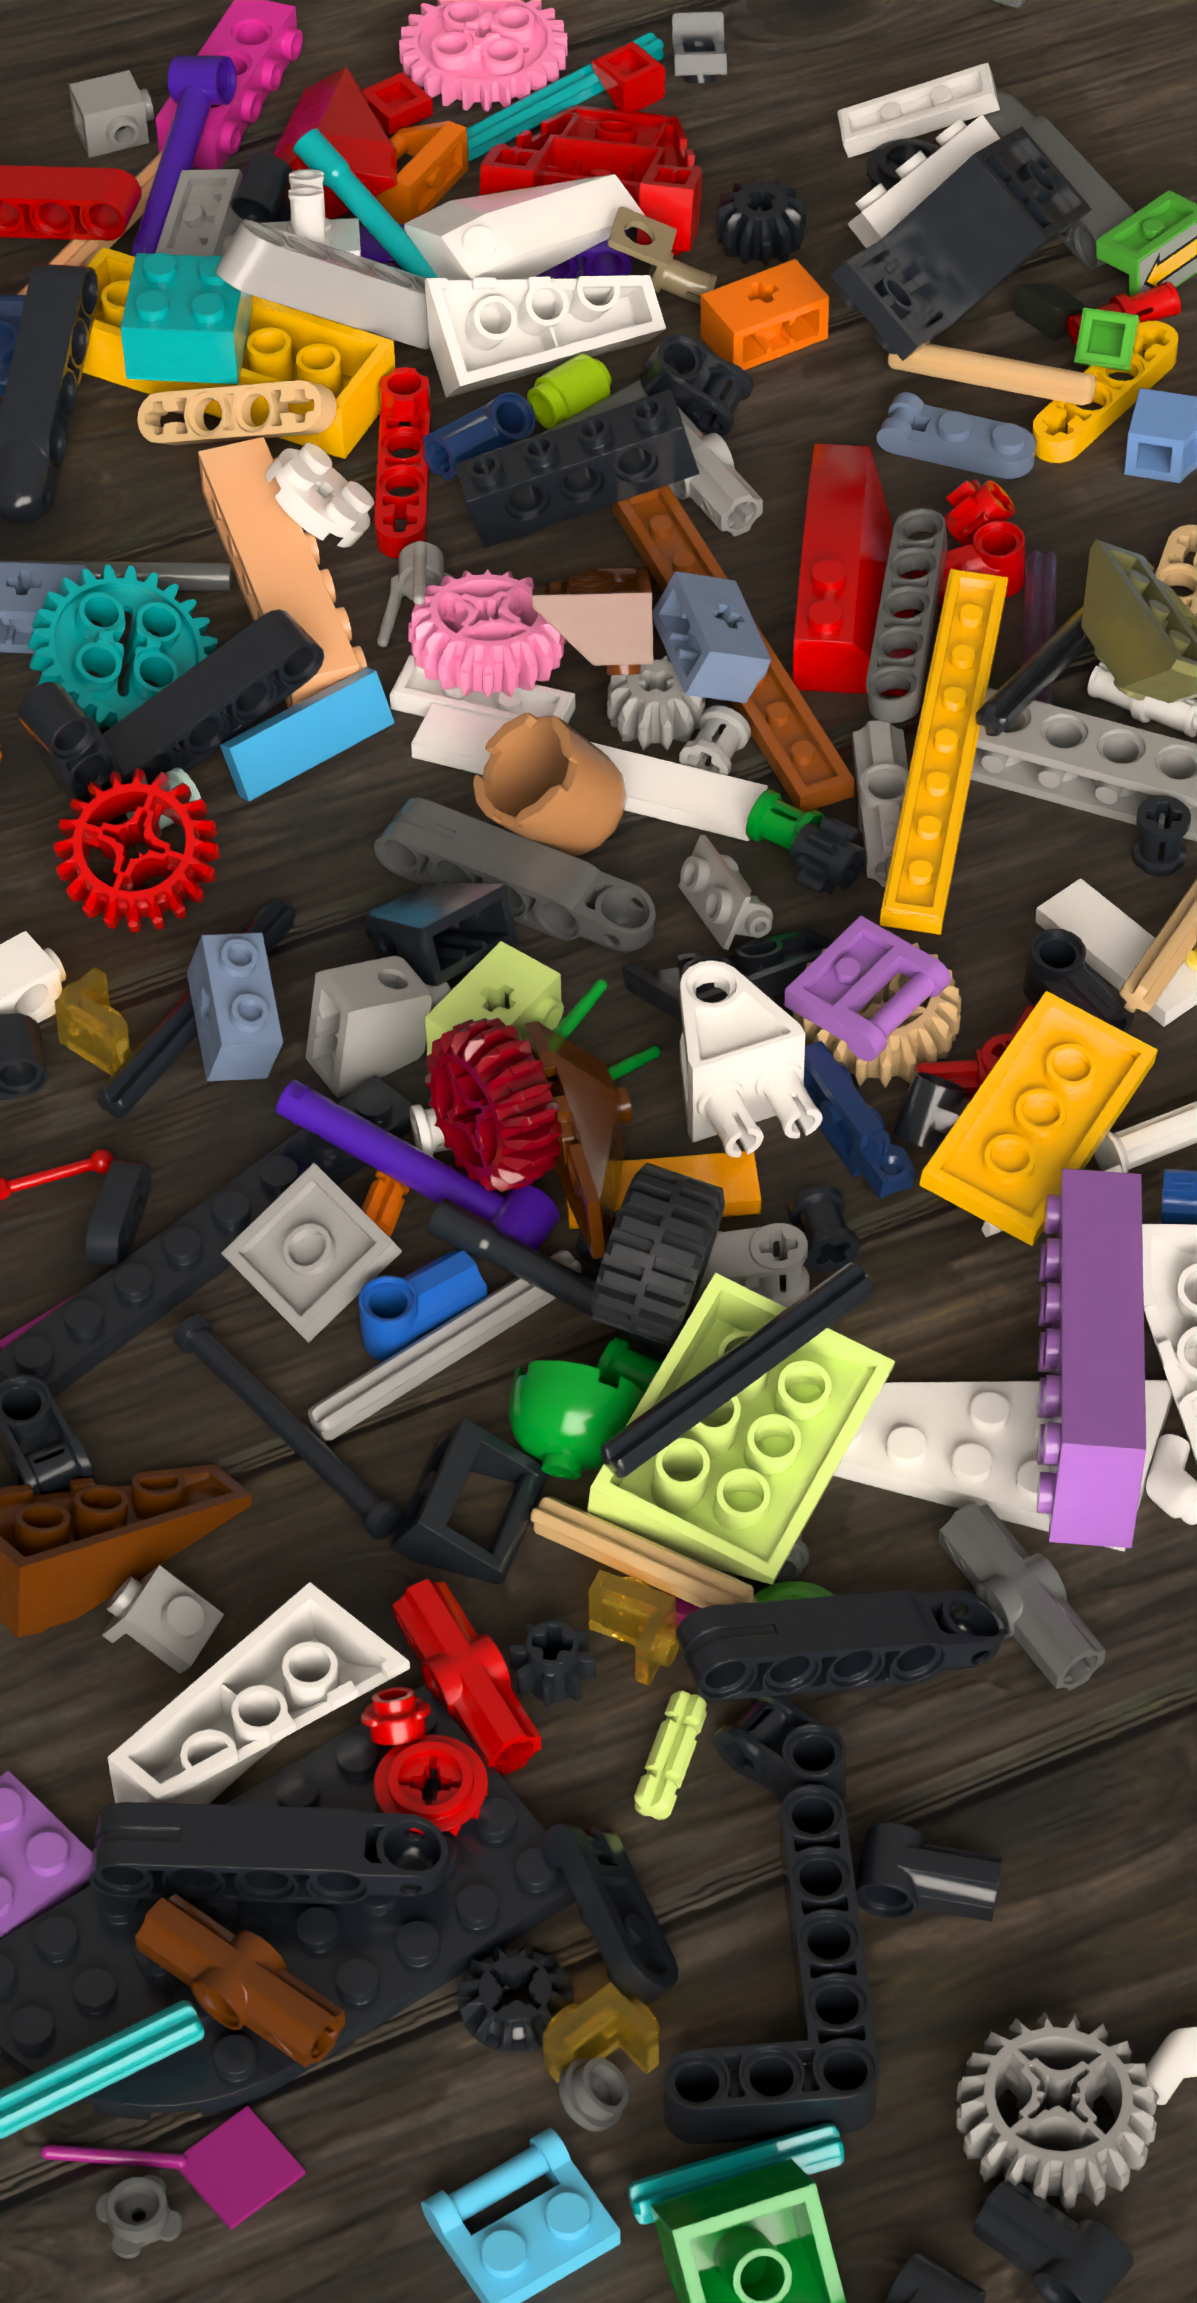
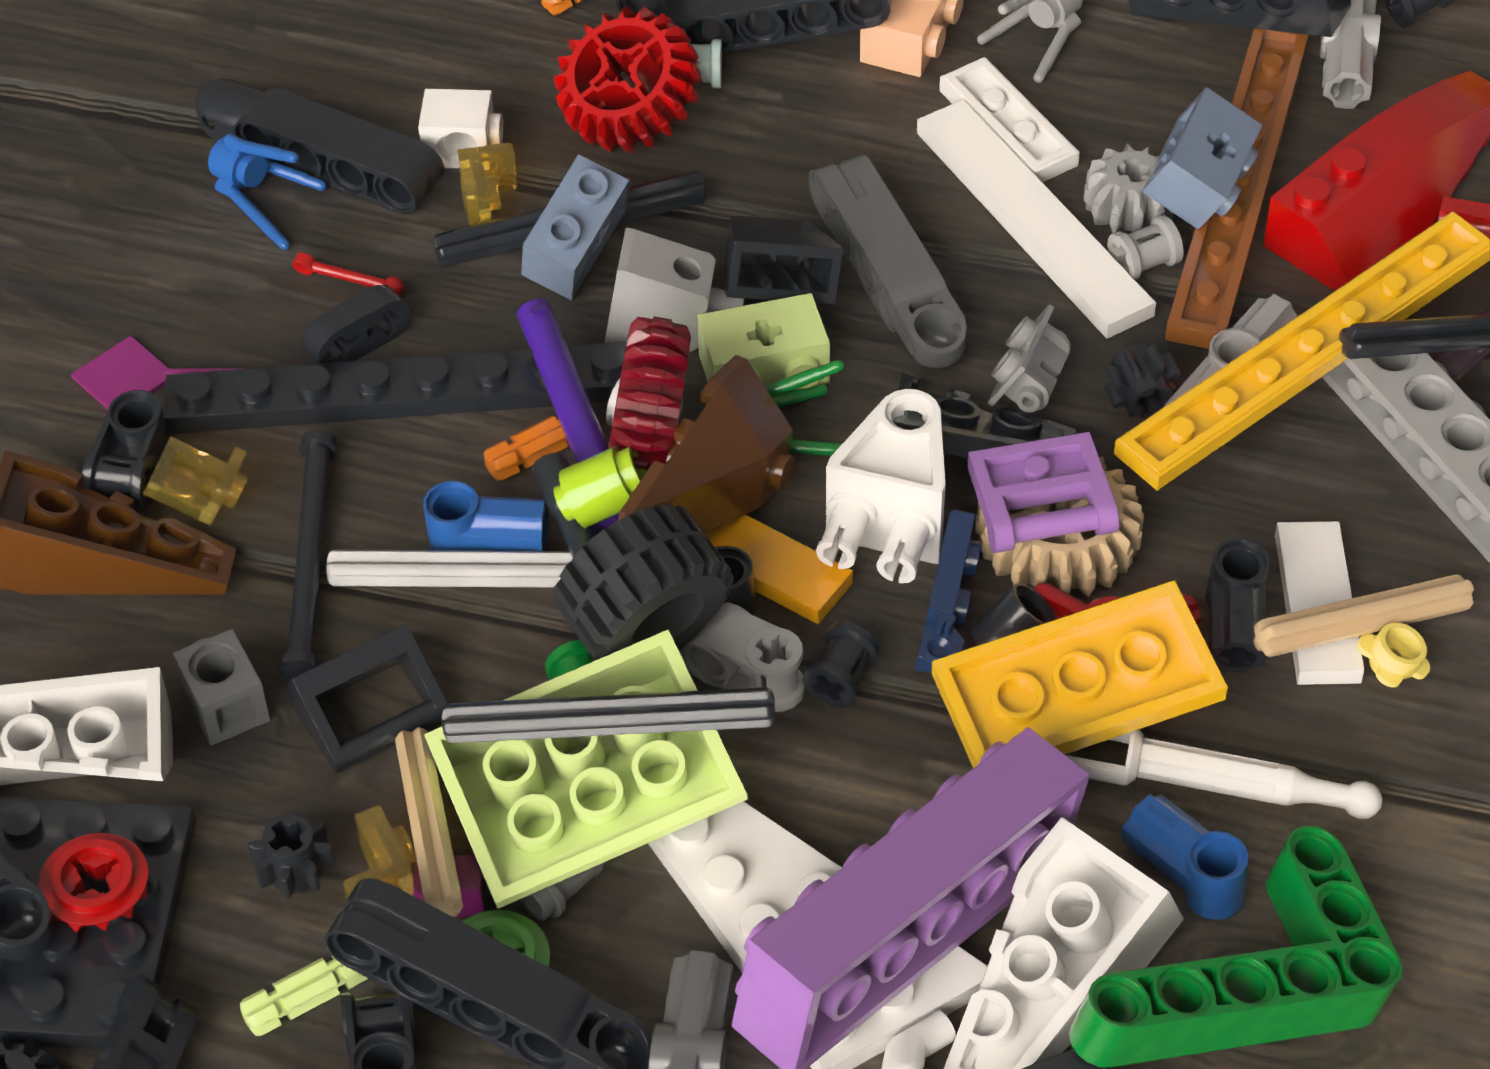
camera: 40 degrees right, 0 degrees up
light grey bracket [102,1565,224,1674] -> none
dark azure tile [220,667,395,801] -> none
light grey plate [221,1163,402,1343] -> none
red plate [361,1687,431,1745] -> none
red piece [392,1579,541,1775] -> none
bright pink gear [408,568,566,699] -> none
medium nougat cylinder [473,713,626,856] -> none
green cylinder [508,1360,644,1480] -> none
wedge [532,567,653,675] -> none
green bush [746,789,825,855] -> none
dark grey beam [866,508,948,723] -> none
black bush [1132,796,1191,877] -> none
none -> clear yellow bracket [143,436,248,525]
none -> dark grey brick [173,629,270,746]
none -> lime brick [554,446,648,528]

